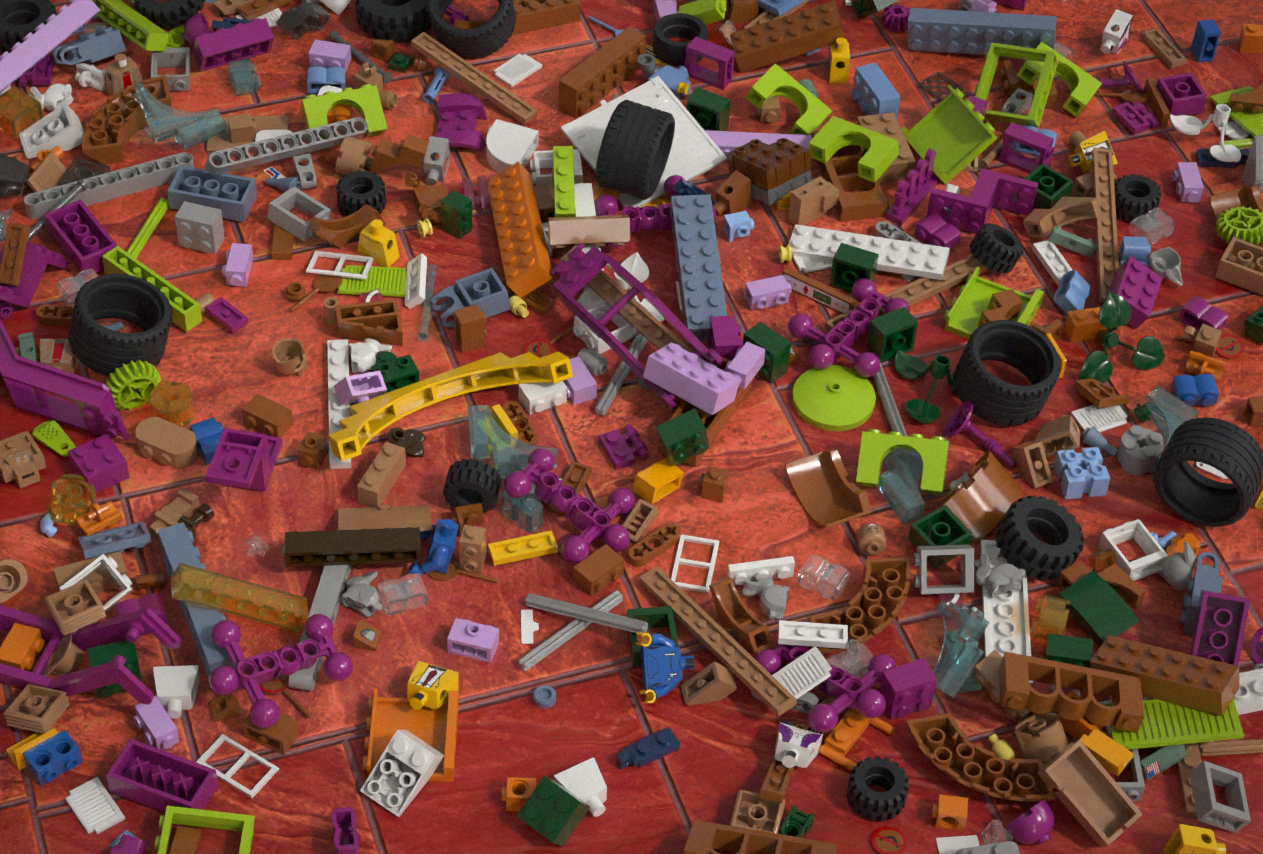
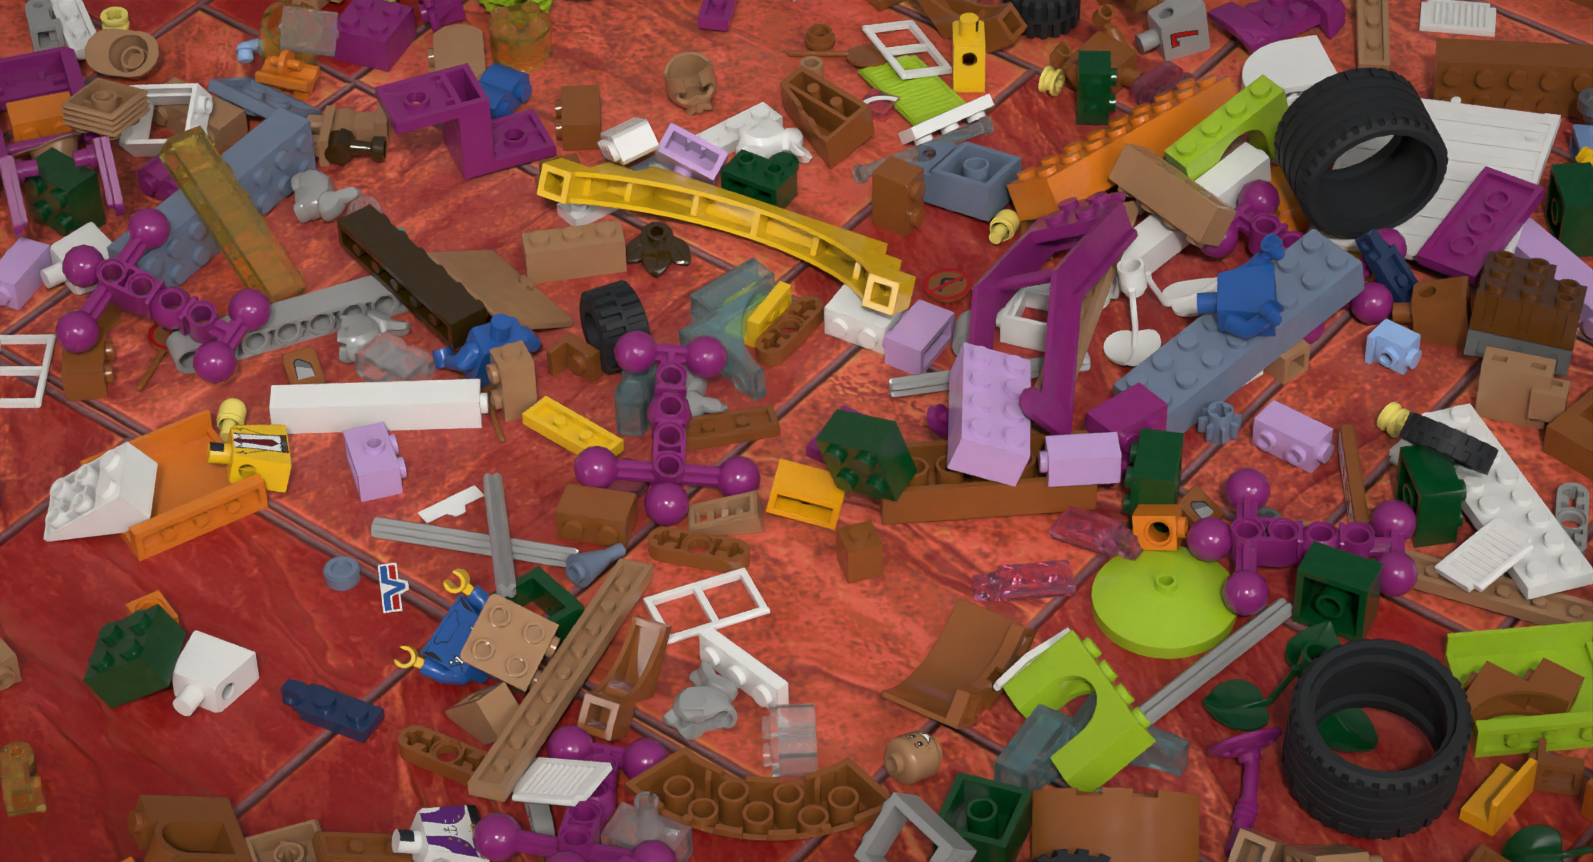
camera: 60 degrees right, 5 degrees down
white plate [778,620,848,649] -> none
none -> light yellow cylinder [216,398,247,442]
none -> white brick [269,379,489,434]
none -> clear piece [278,6,340,57]
none -> light grey animal [291,168,362,224]
none -> sticker [378,563,409,613]
none -> dark orange beam [398,725,488,786]
none -> medium nougat bracket [460,594,560,698]
none -> sand blue cone [565,543,626,588]
none -> white brick [597,117,660,165]
none -> clear pink hinge [971,560,1076,602]
none -> white window [993,628,1070,691]
none -> clear pink hinge [1048,505,1144,561]
none -> orange brick [1132,504,1188,551]
none -> blue torso [1197,233,1285,340]
none -> sand blue gear [1197,401,1242,445]
none -> black tyre [1399,412,1499,475]
none -> magenta plate [1416,166,1545,286]
none -> white window [1434,516,1534,592]

